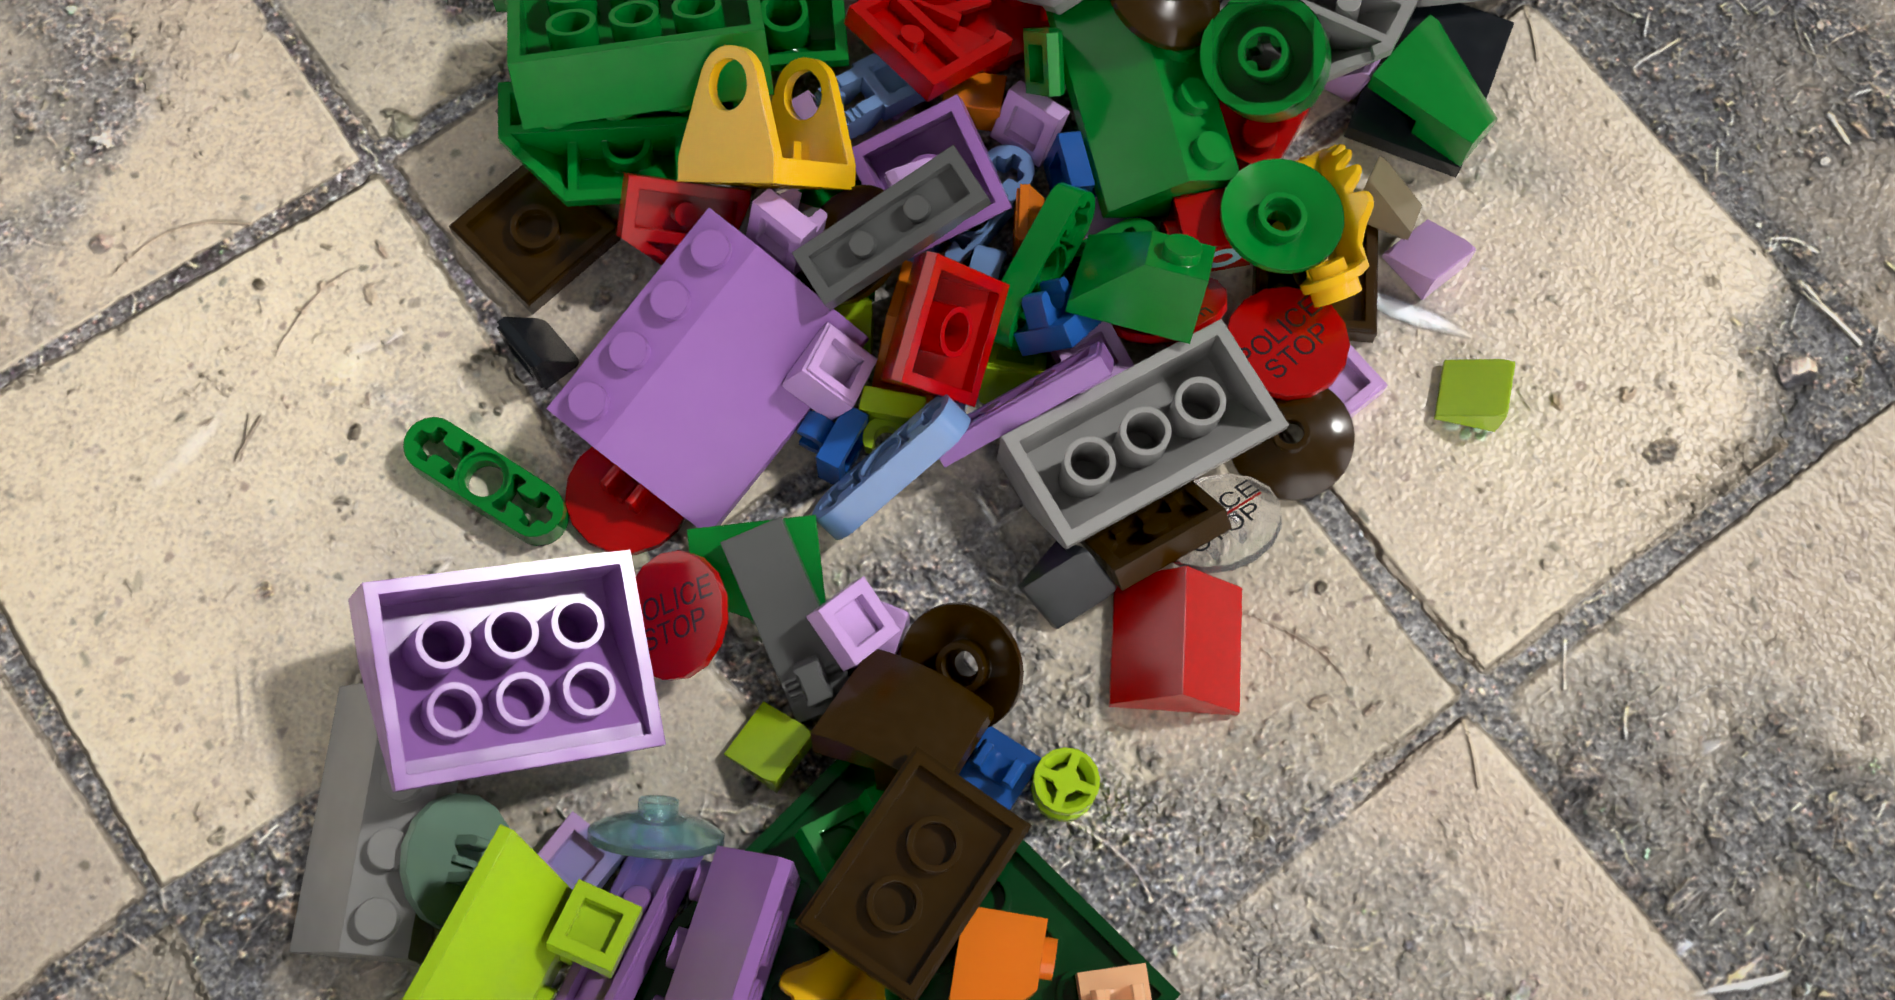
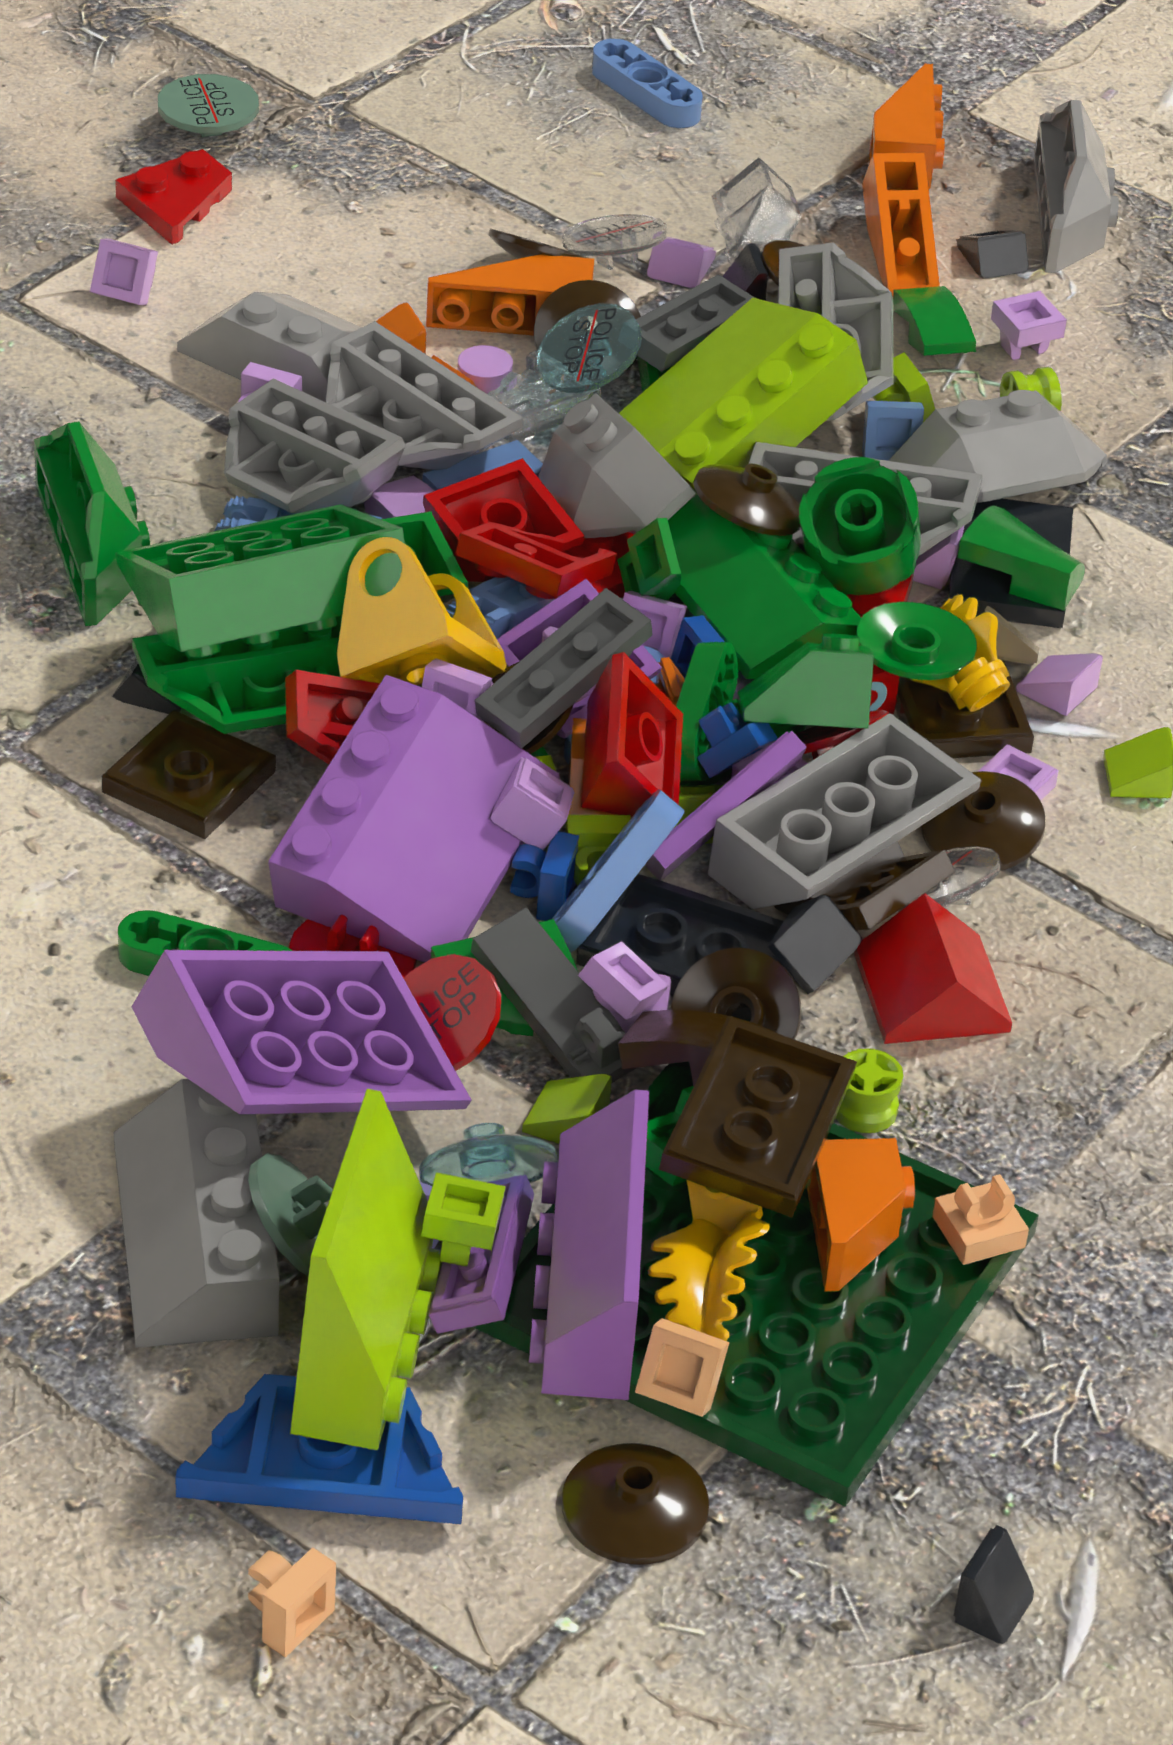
camera: 15 degrees left, 30 degrees down
black slope [497,317,579,390] -> none
red piece [1228,287,1350,400] -> none
none -> black tile [576,873,786,1022]

